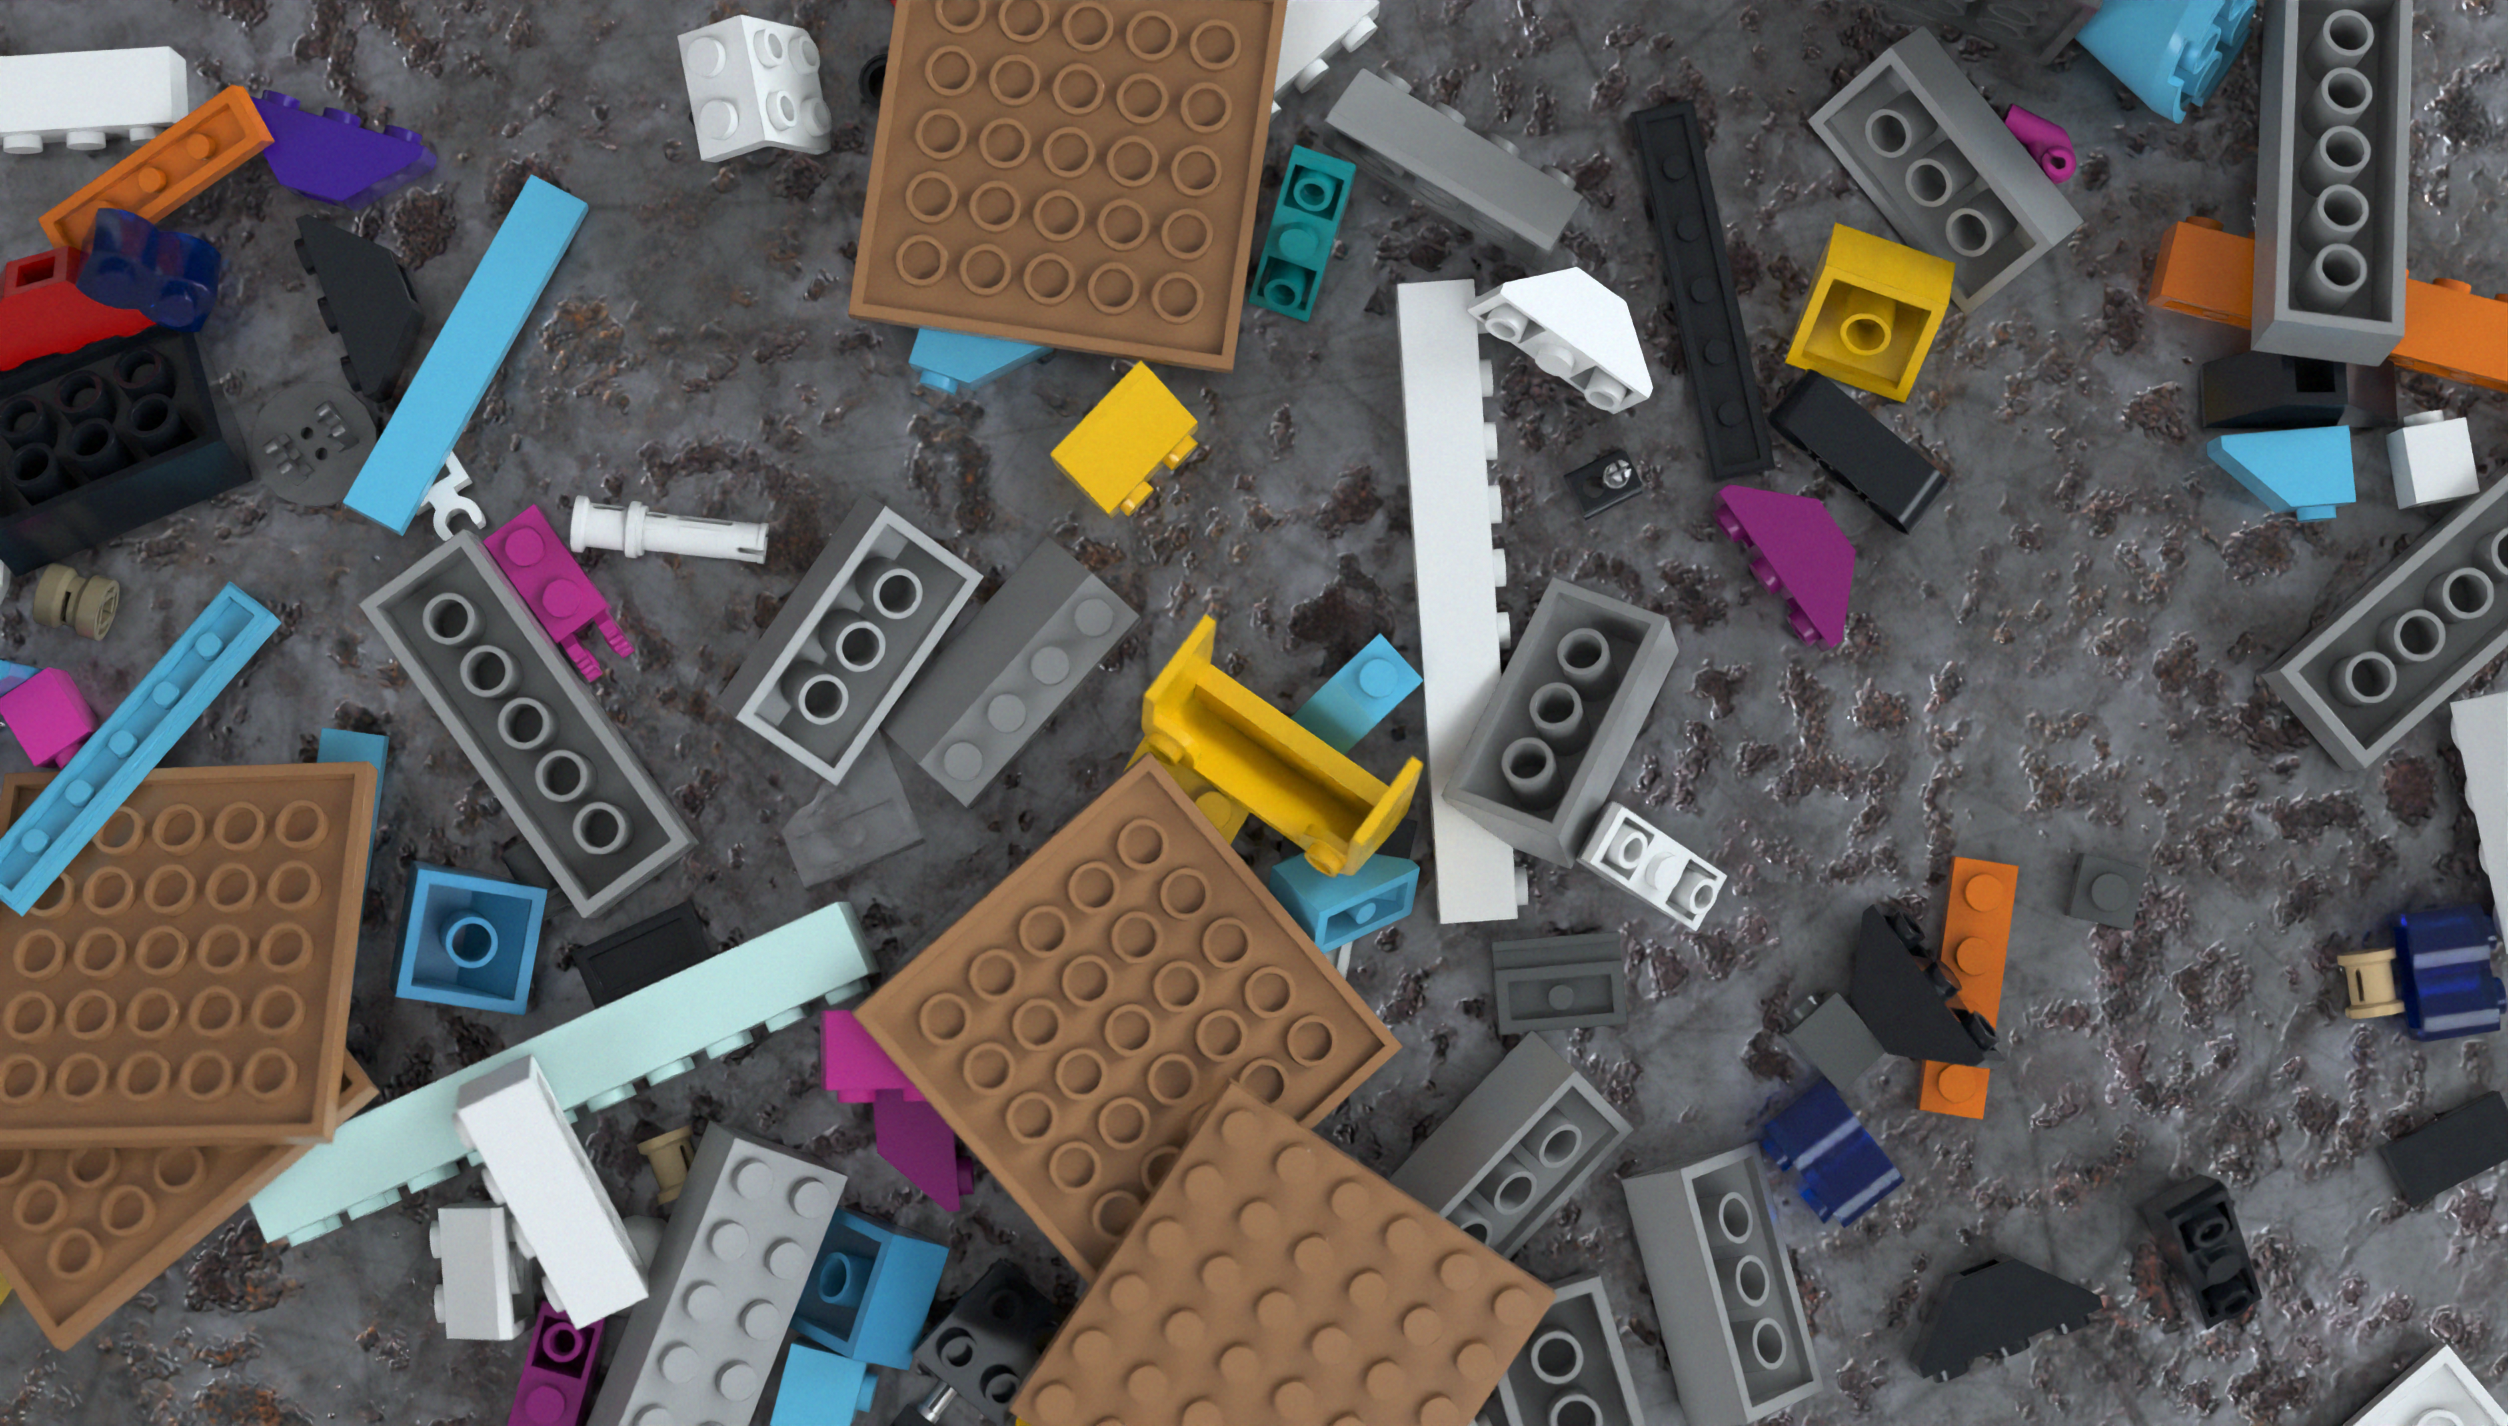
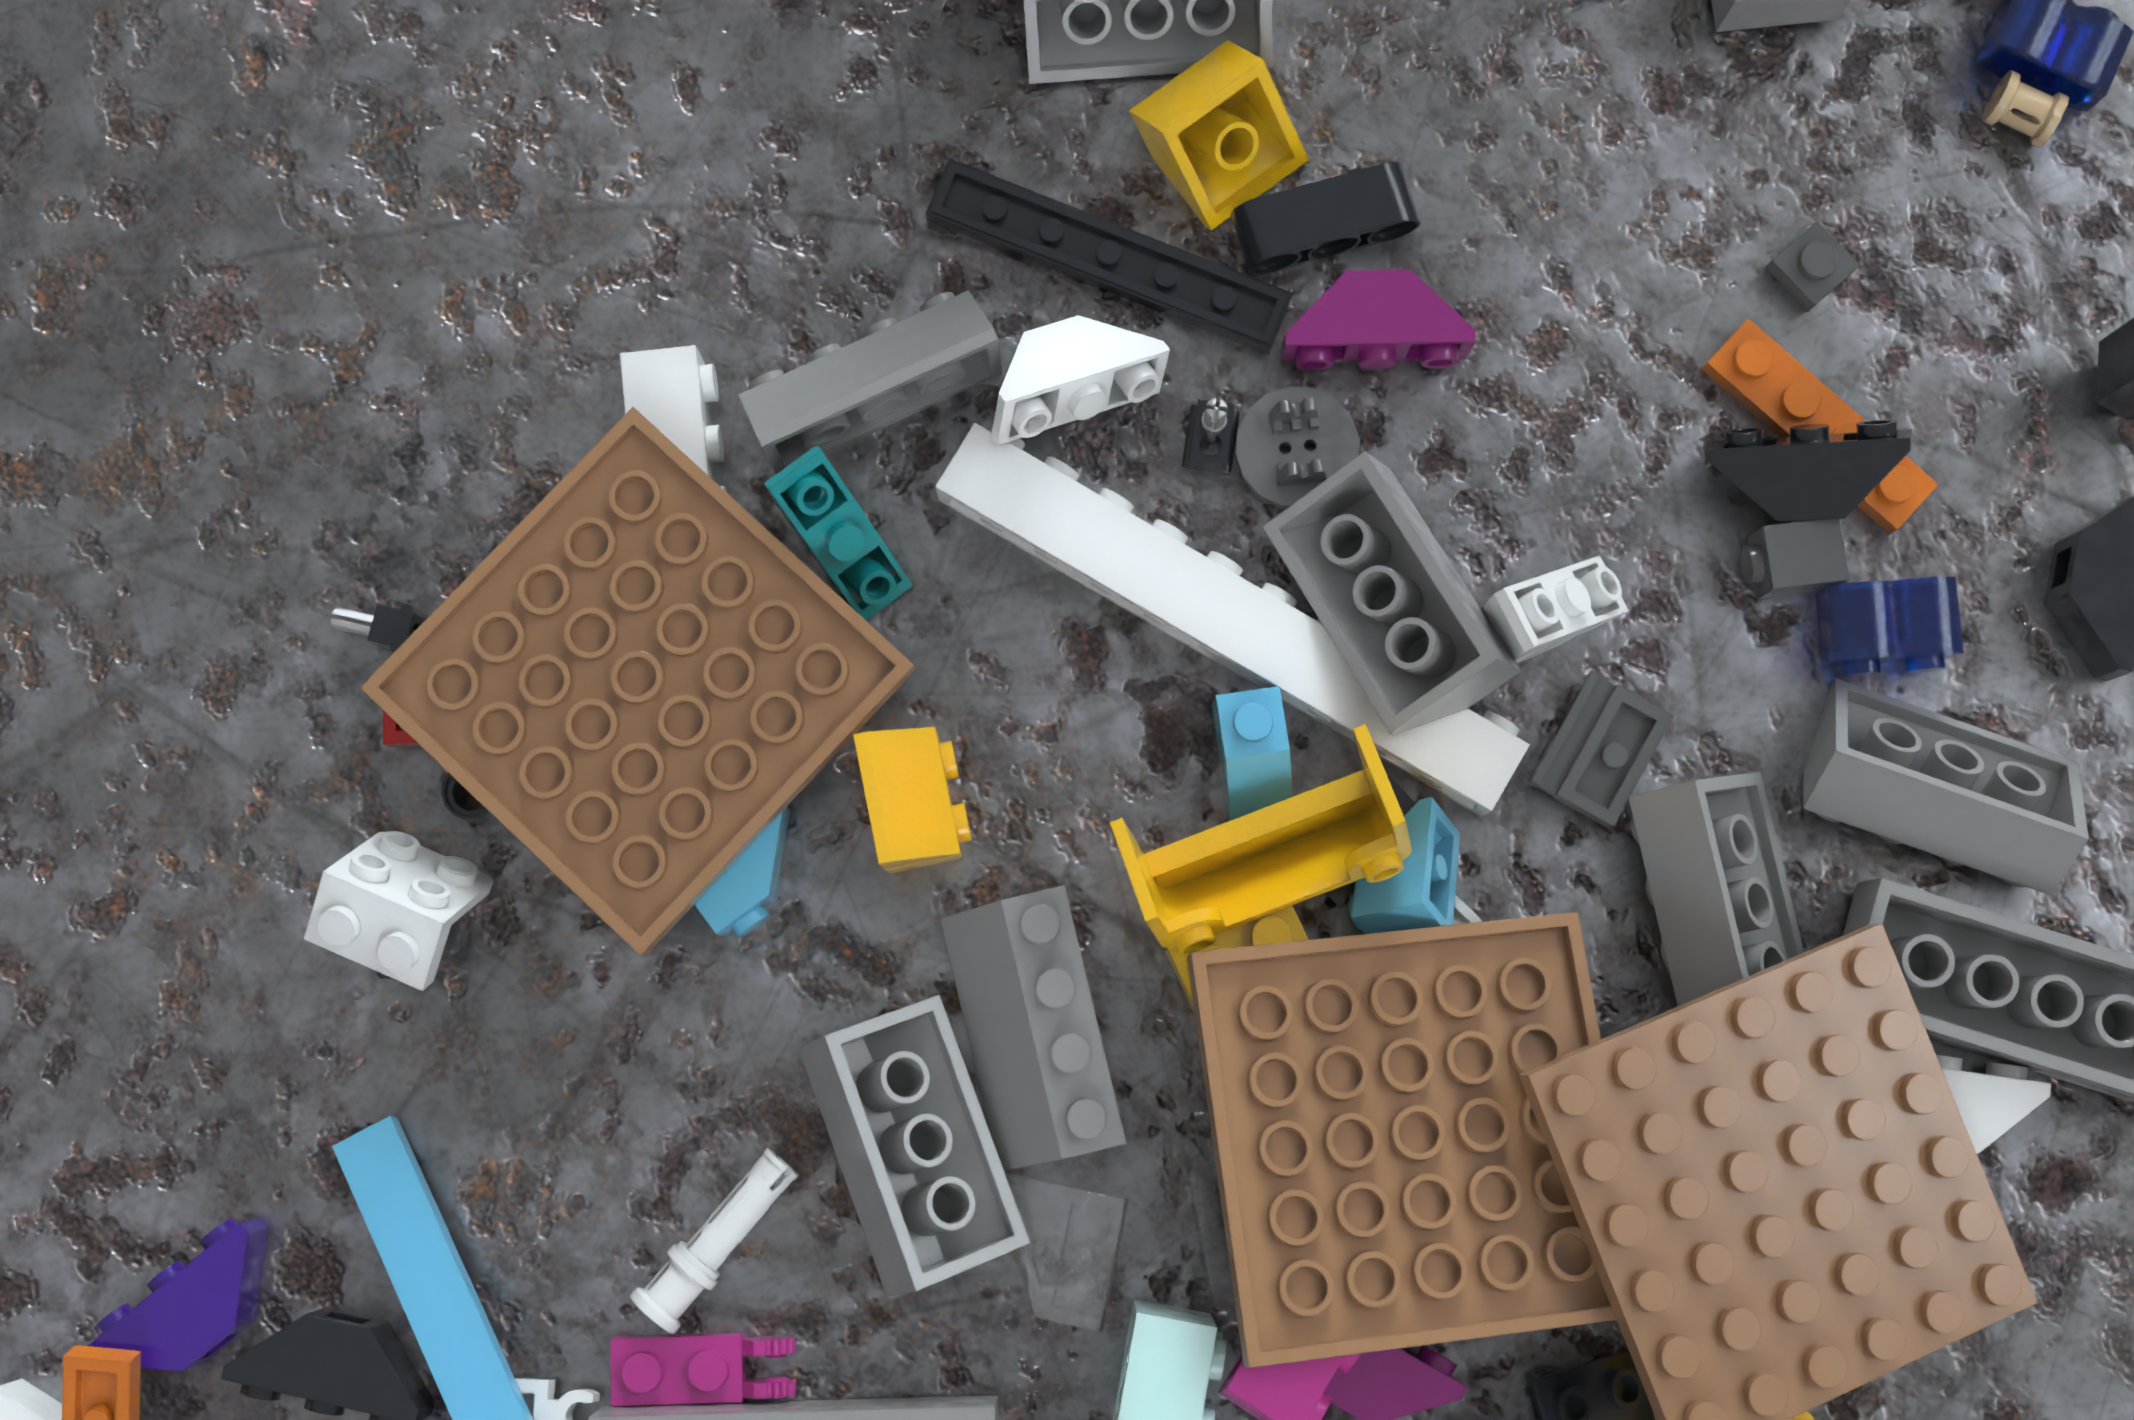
camera: 55 degrees left, 5 degrees down
none -> flat silver plate [1235,386,1360,509]

